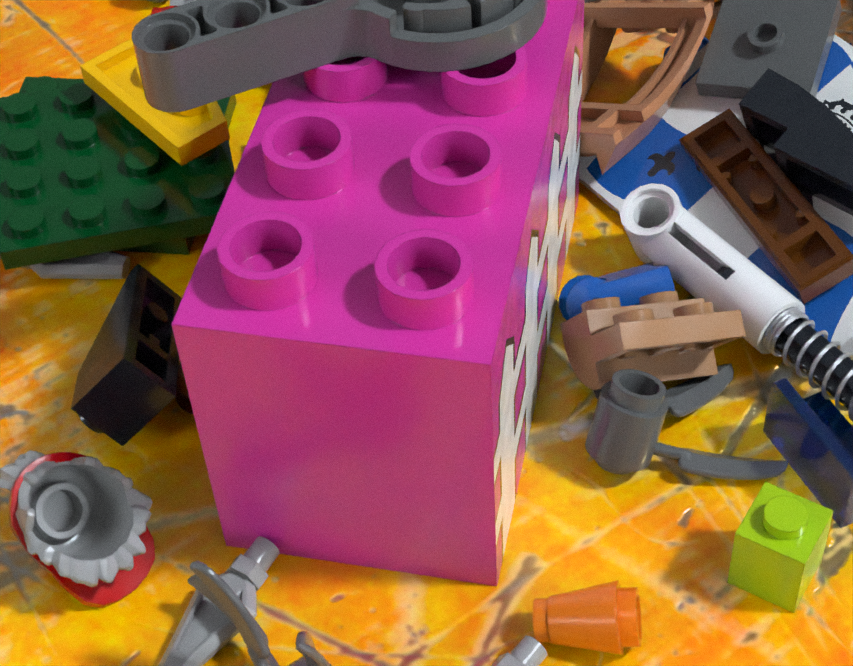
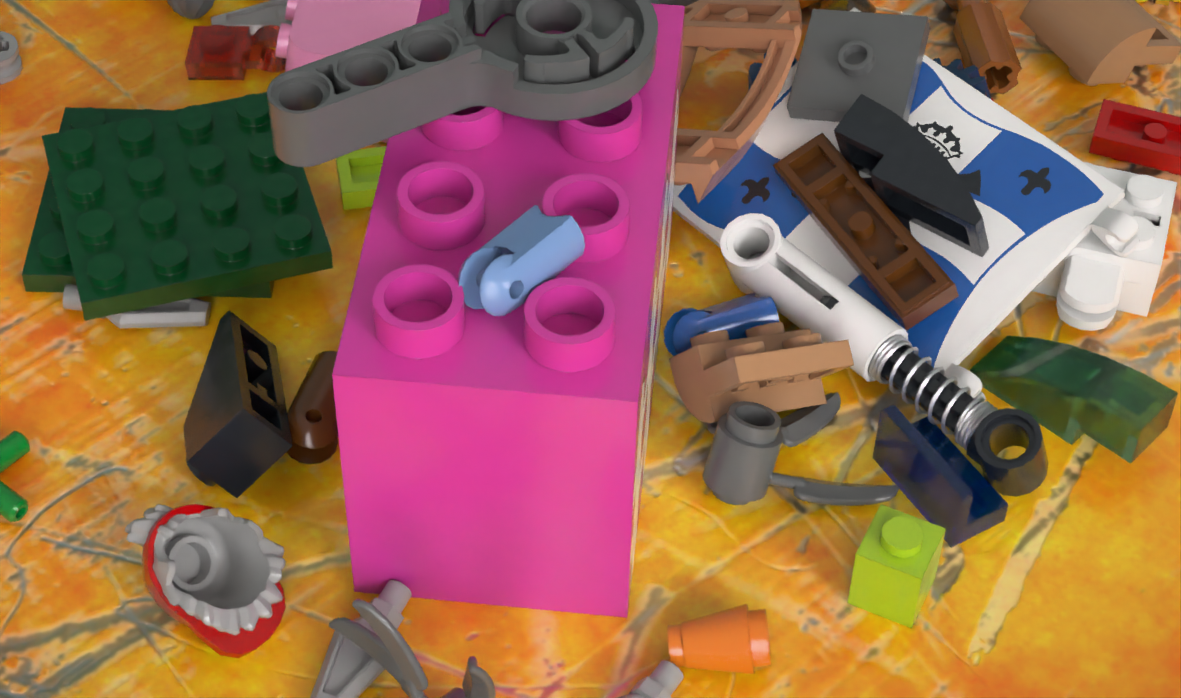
camera: 10 degrees left, 0 degrees up
yellow wing [80,38,230,166] -> none
none -> medium blue piece [458,205,585,316]

